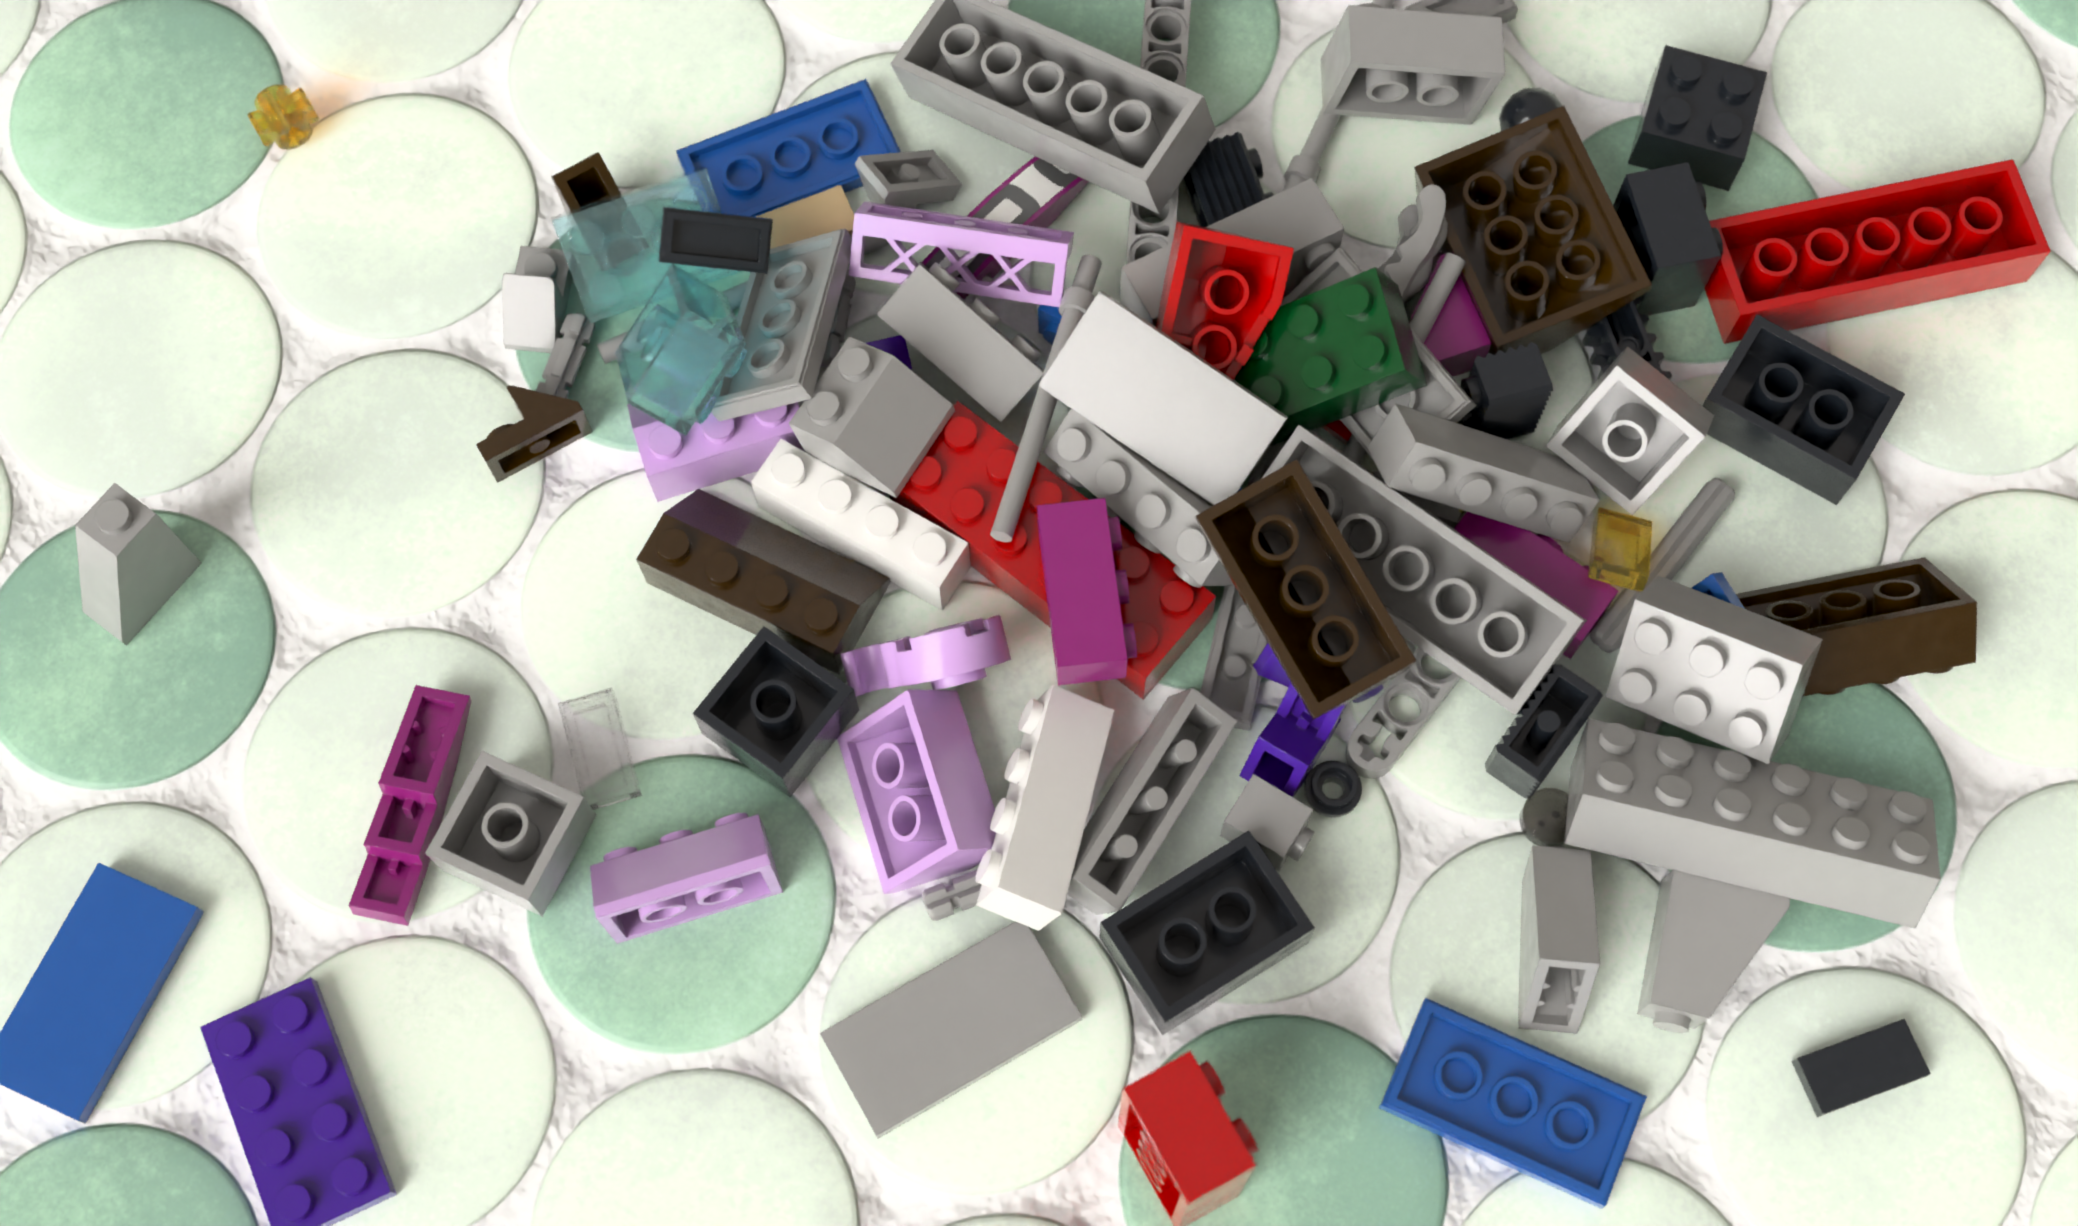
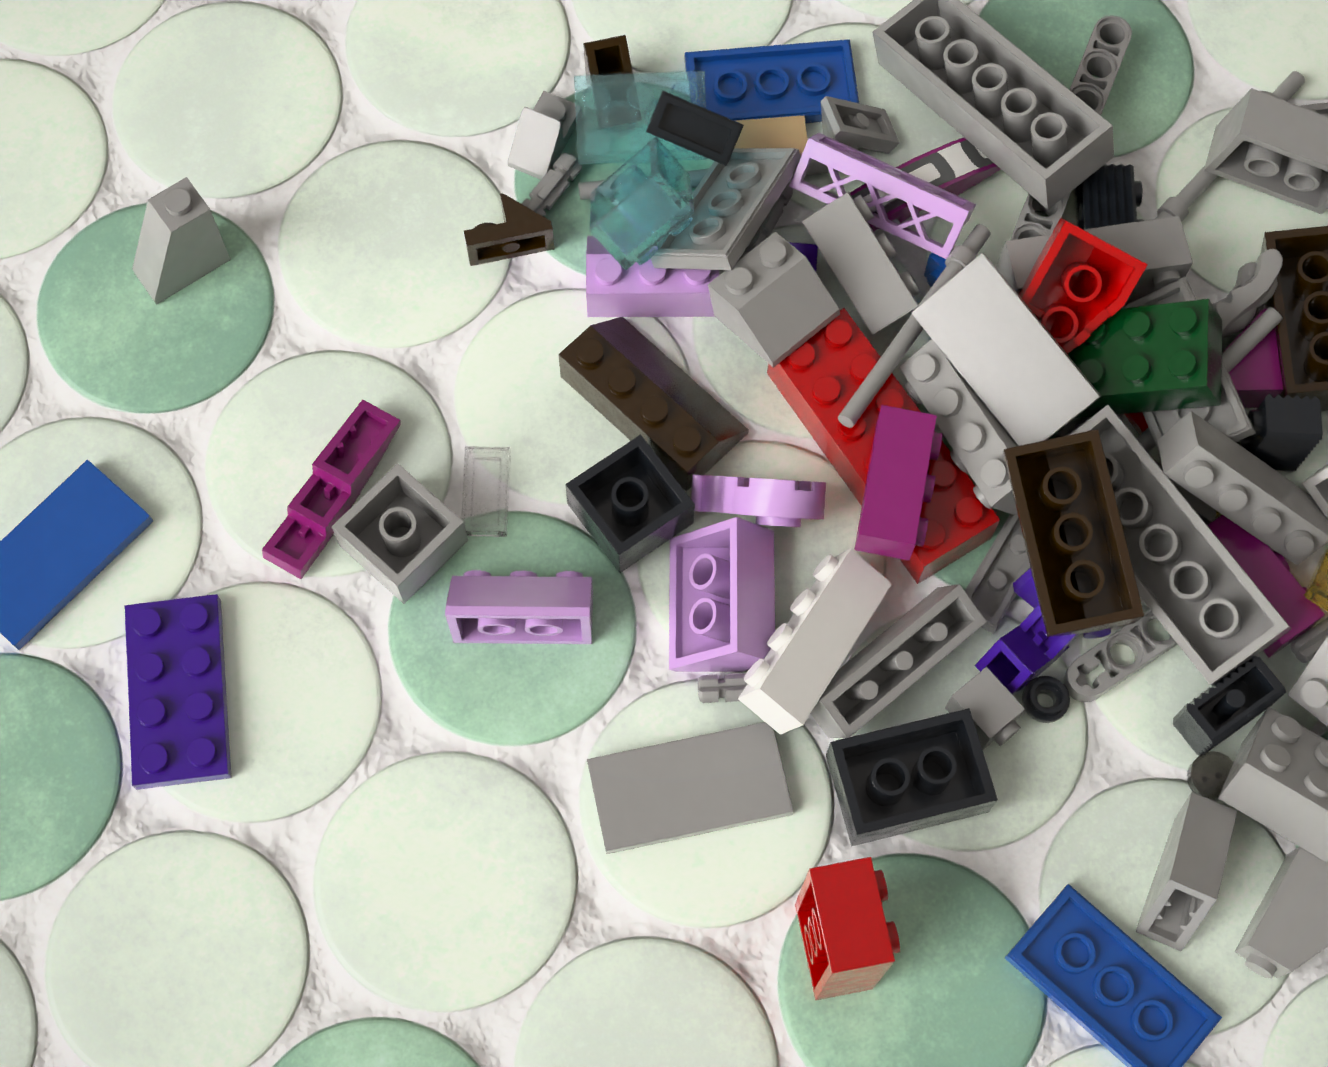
camera: 15 degrees right, 0 degrees up
white brick [751,439,971,611] -> none

